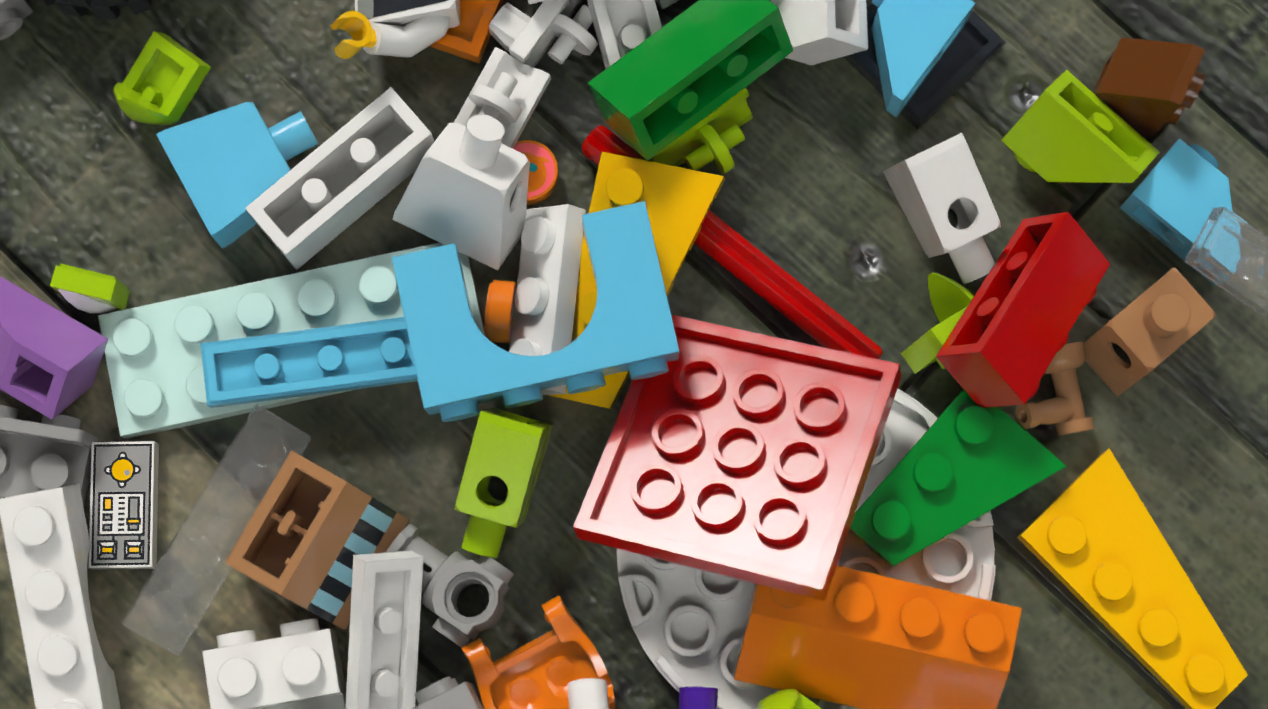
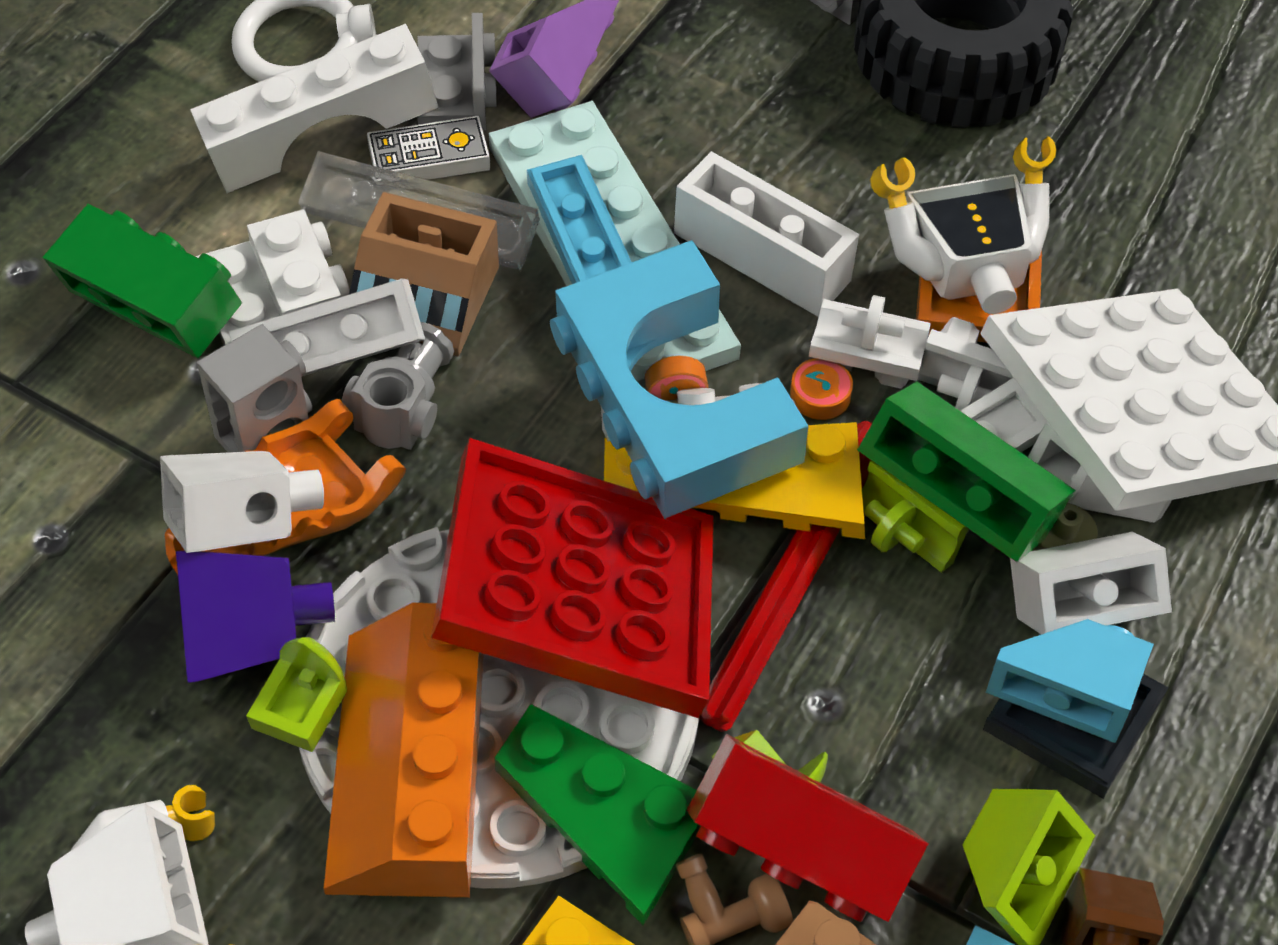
camera: 75 degrees right, 25 degrees down
lime tile [50,263,130,313] -> none
lime plate [113,31,211,125] -> none
medium azure torso [156,102,319,249] -> none
white torso [392,115,530,270] -> none
lime torso [455,408,553,558] -> none
white torso [883,133,1001,284] -> none

